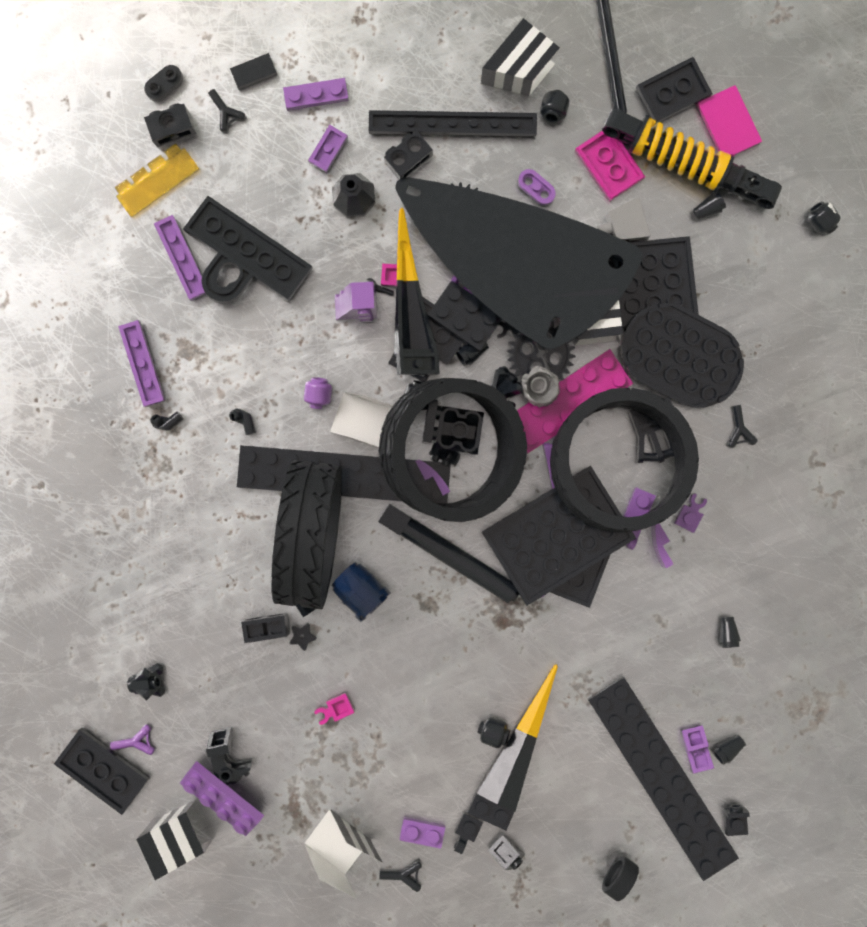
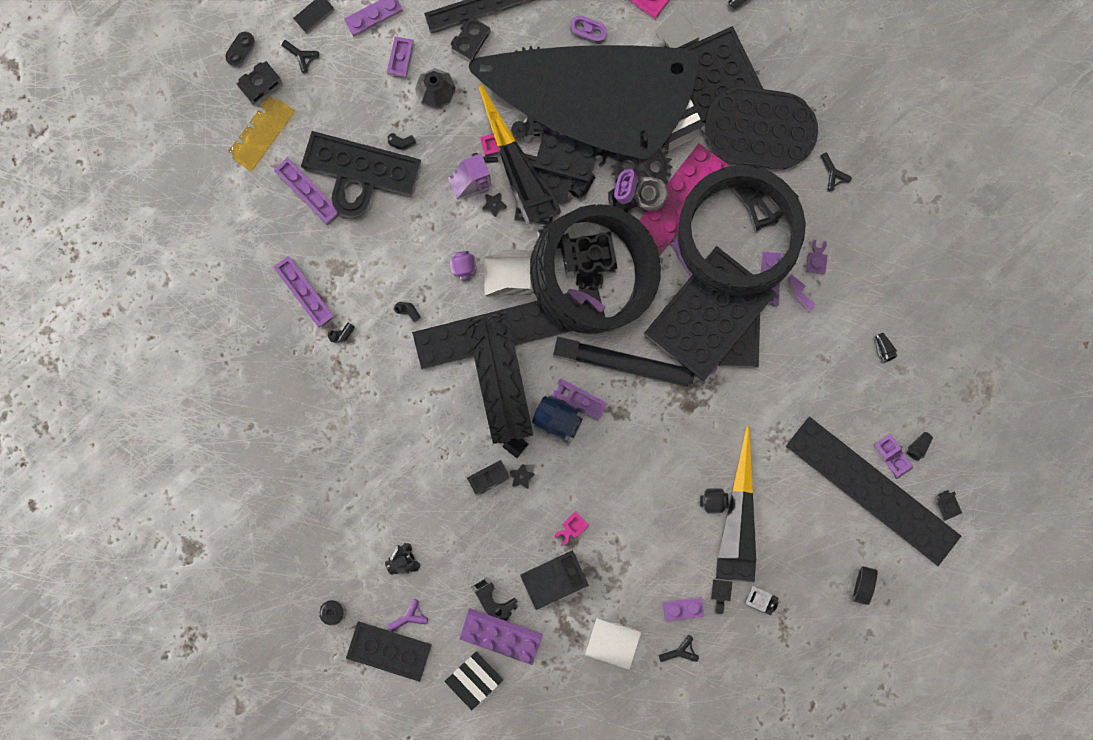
camera: 15 degrees left, 5 degrees down
none -> black head [319,600,345,626]
none -> black arm [387,133,416,150]
none -> black plate [482,193,507,217]
none -> black hips [511,116,543,142]
none -> black slope [520,550,589,610]
none -> medium lavender plate [551,379,607,421]
none -> medium lavender plate [614,169,638,204]

